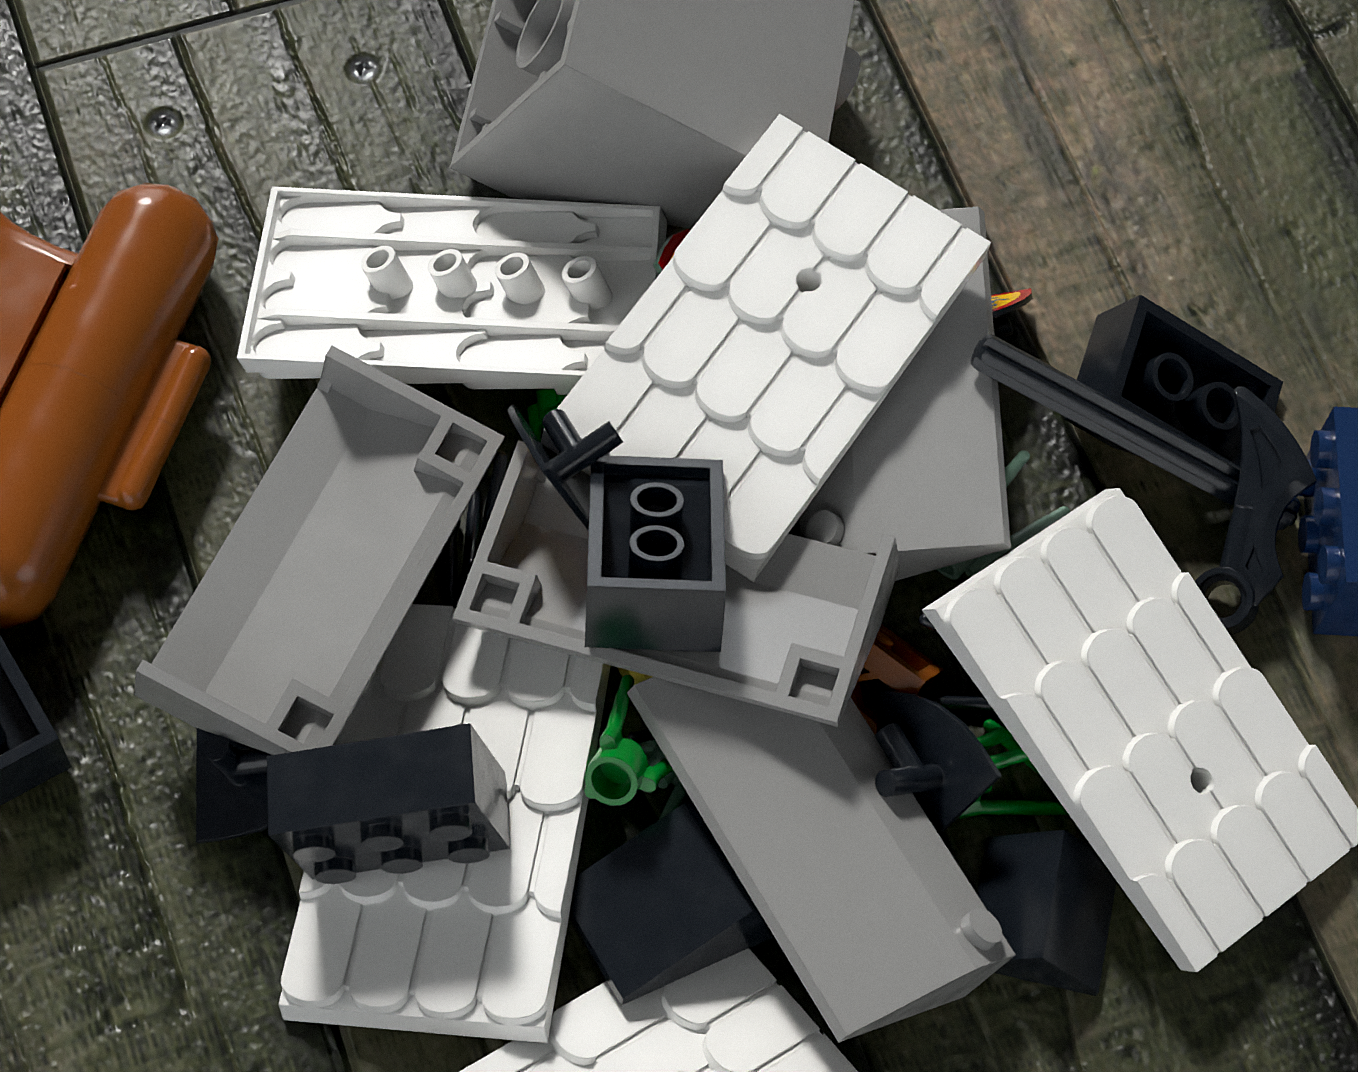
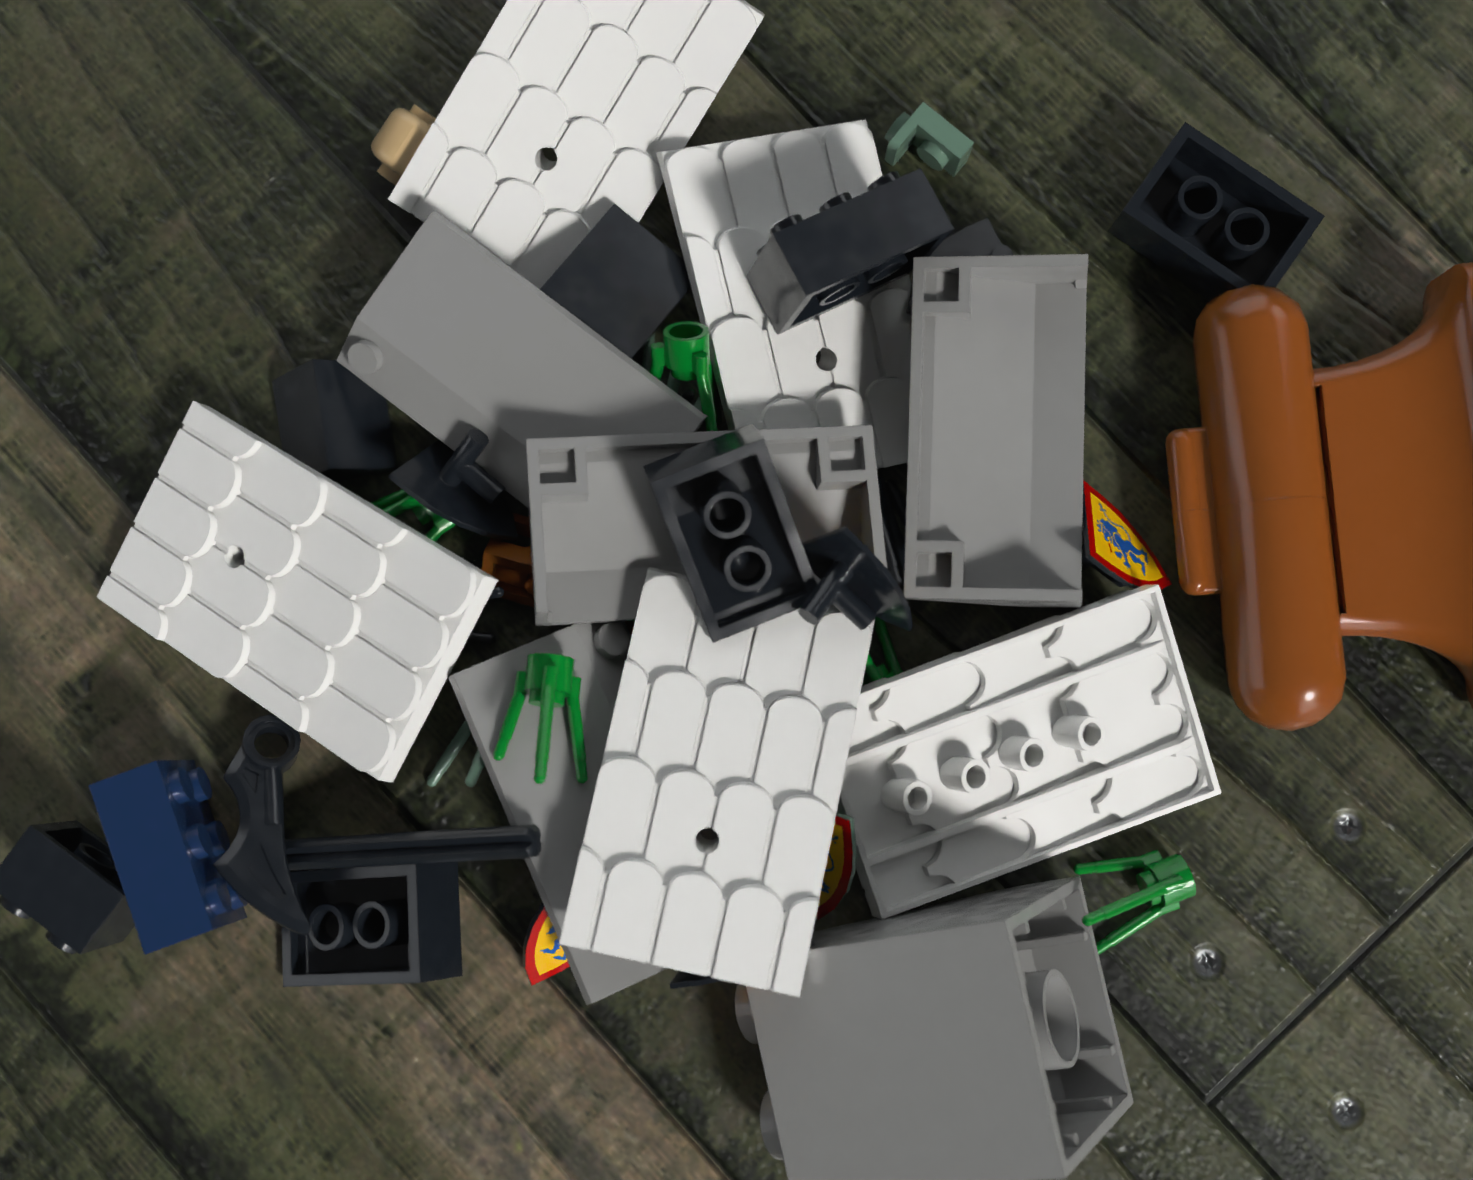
camera: 160 degrees right, 20 degrees up
none -> green plant [493,653,588,784]
none -> sand green bracket [884,102,974,177]
none -> green plant [1073,849,1196,955]
none -> shield [1082,480,1172,590]

